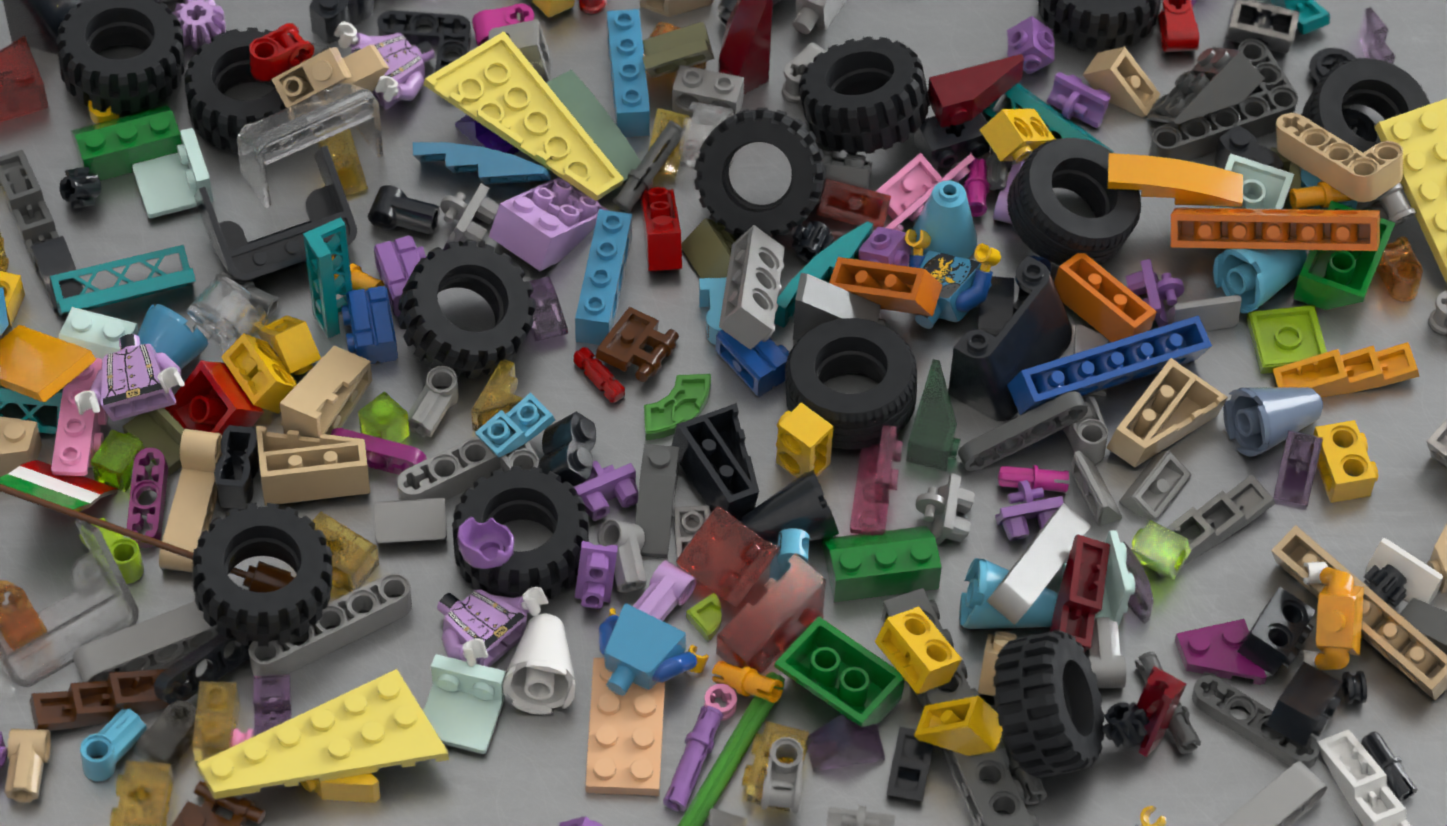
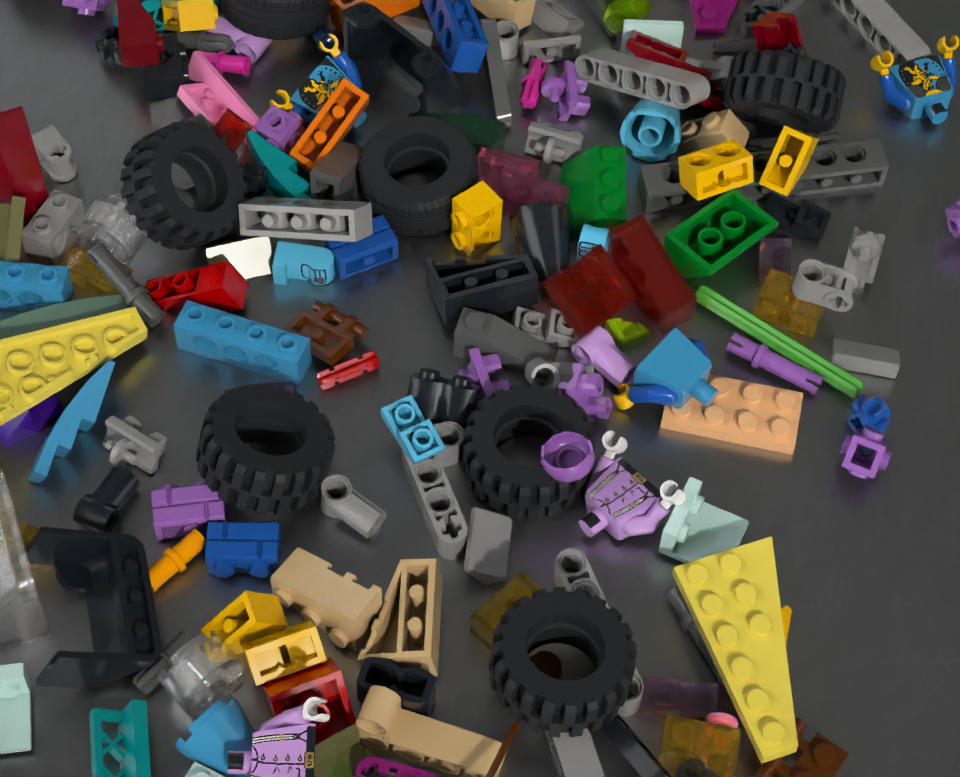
camera: 80 degrees left, 0 degrees up
teal fence [303,217,352,339] -> none
magenta beam [330,428,427,475] -> none
clear neon green brick [358,391,410,443] -> none
clear yellow slope [471,359,523,431] -> none
lavender slope [489,177,609,271] -> none
white cone [503,613,576,715] -> none
bright green tile [644,374,711,440] -> none
bright pink bush [704,684,737,721] -> none
light orange pin [712,661,783,703] -> none
black tyre [799,37,930,155] -> none
medium azure cone [911,180,977,259] -> none

